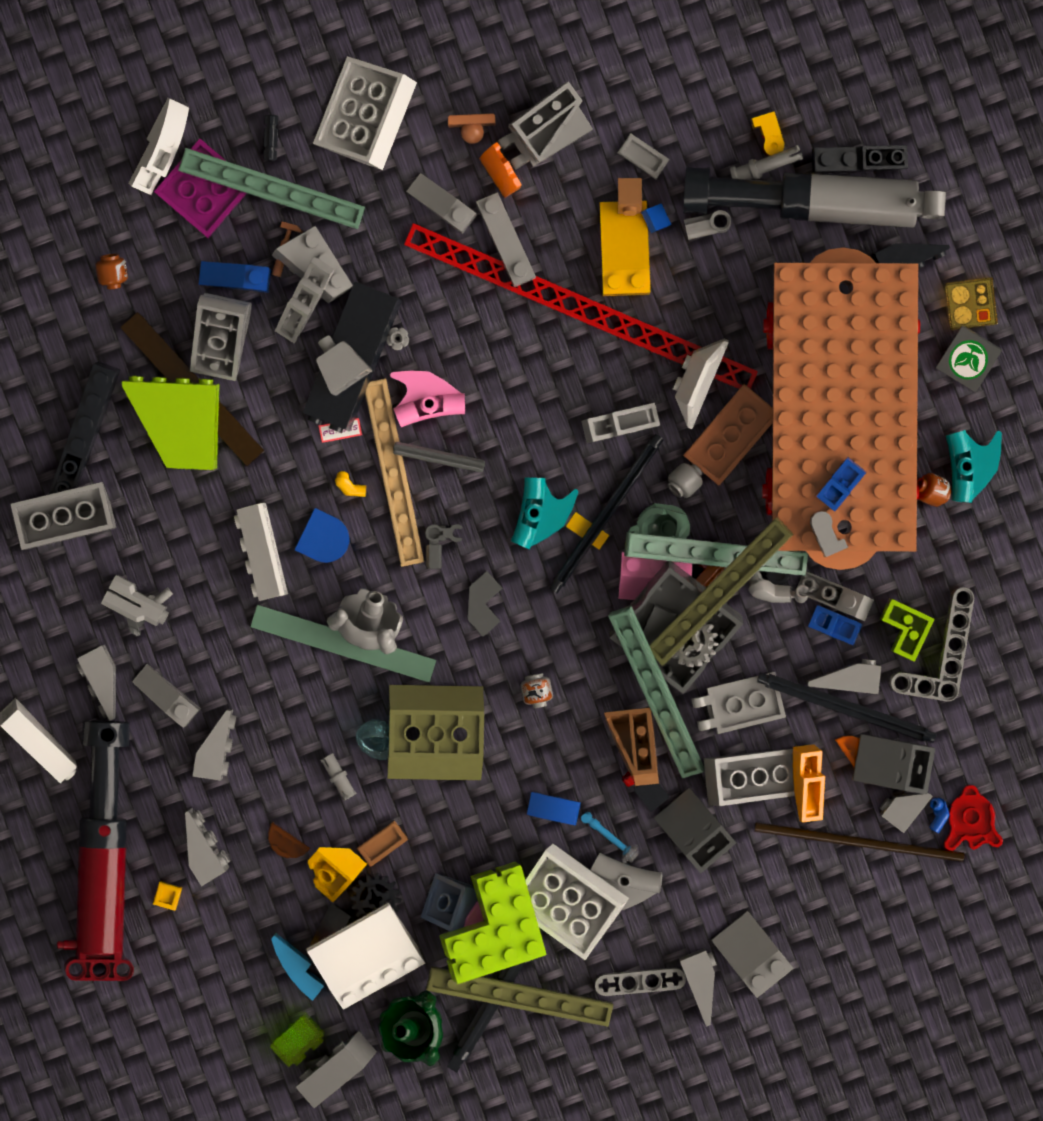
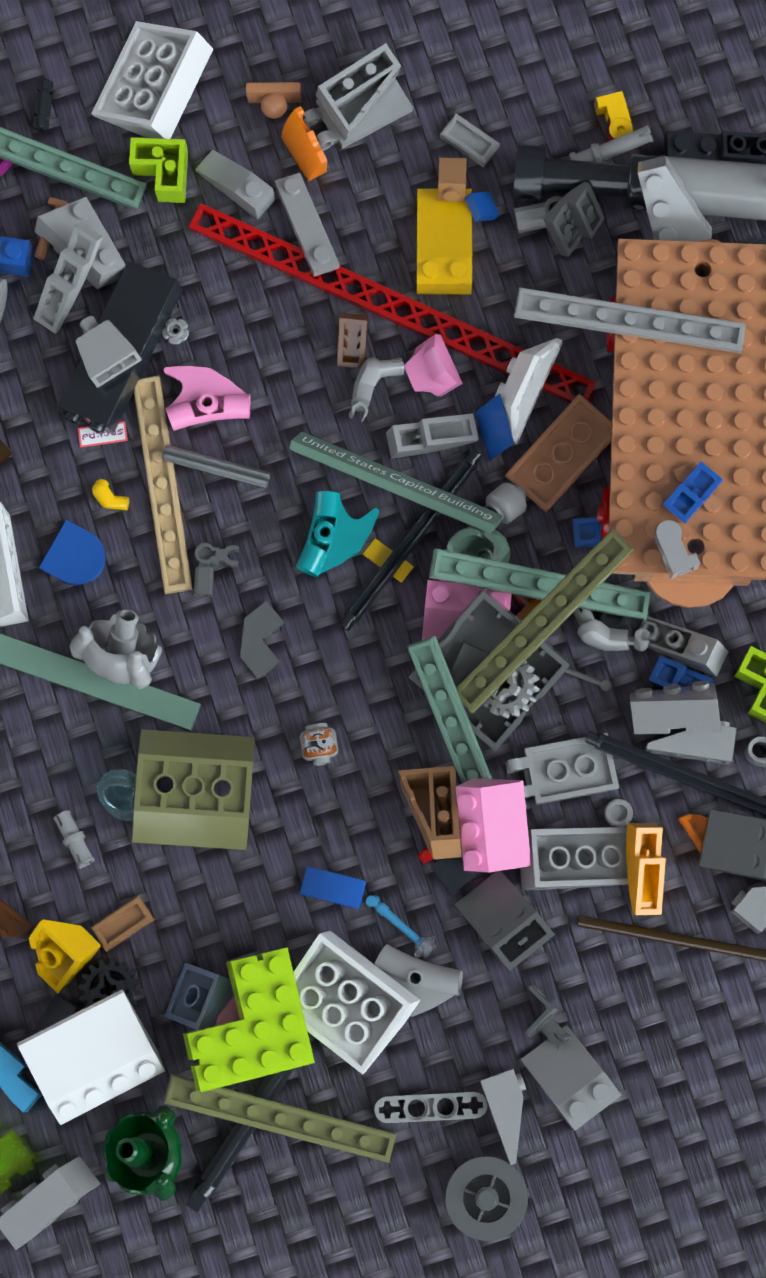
camera: 10 degrees right, 10 degrees down
none -> lime brick [129,138,188,203]
none -> sand green tile [289,432,503,533]
none -> tile [337,313,368,368]
none -> light grey arm [349,356,404,422]
none -> bright pink slope [404,334,463,397]
none -> dark grey wheel [445,1156,528,1241]
none -> bright pink slope [456,778,531,872]
none -> blue sticker [475,394,514,461]
none -> light grey tile [514,287,746,354]
none -> dark grey bracket [525,985,571,1050]
none -> dark grey slope [544,182,605,257]
none -> dark grey hinge [565,668,611,691]
none -> blue tile [572,517,601,548]
none -> light grey tile [604,799,633,827]
none -> light grey wedge [630,681,722,734]
none -> light grey wedge [638,156,712,242]

